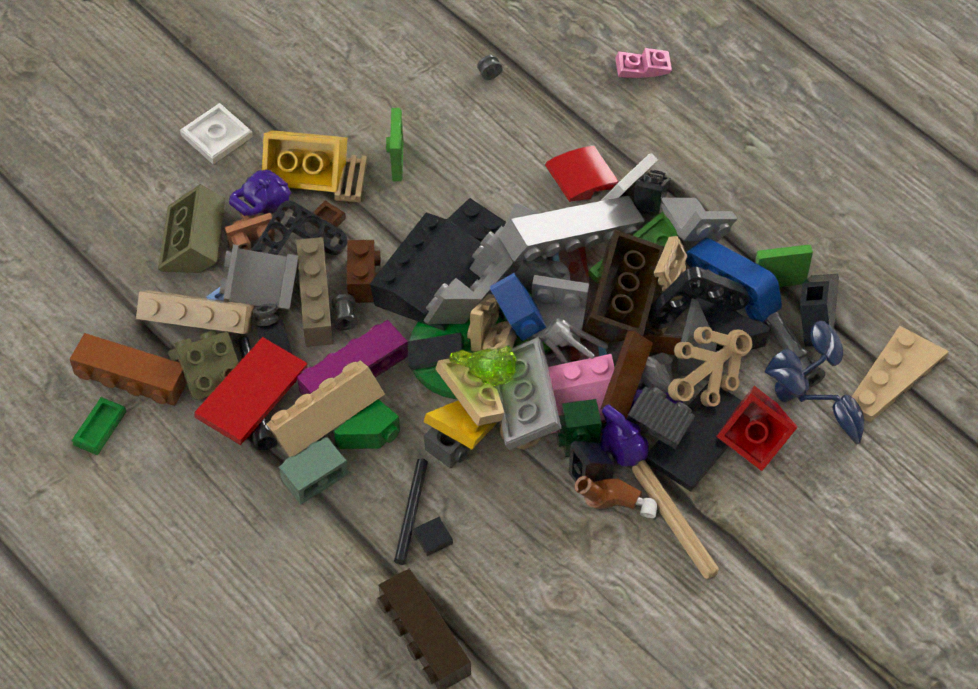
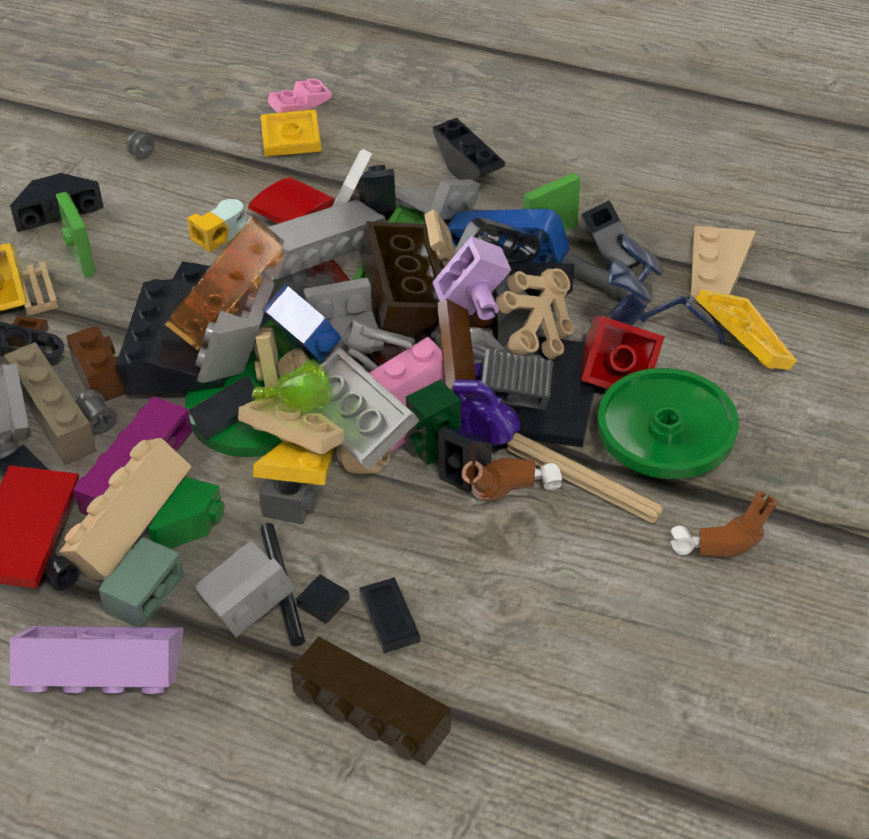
camera: 25 degrees left, 10 degrees down
none -> black slope [10,173,104,233]
none -> lavender slope [10,626,183,694]
none -> clear orange brick [165,215,285,350]
none -> yellow leg [187,199,246,252]
none -> light grey bracket [196,542,295,637]
none -> yellow plate [260,109,322,157]
none -> black tile [359,577,420,653]
none -> lavender brick [432,236,511,320]
none -> black slope [433,118,505,181]
none -> green dish [597,368,739,479]
none -> dark orange arm [670,491,778,557]
none -> yellow wing [695,289,797,370]

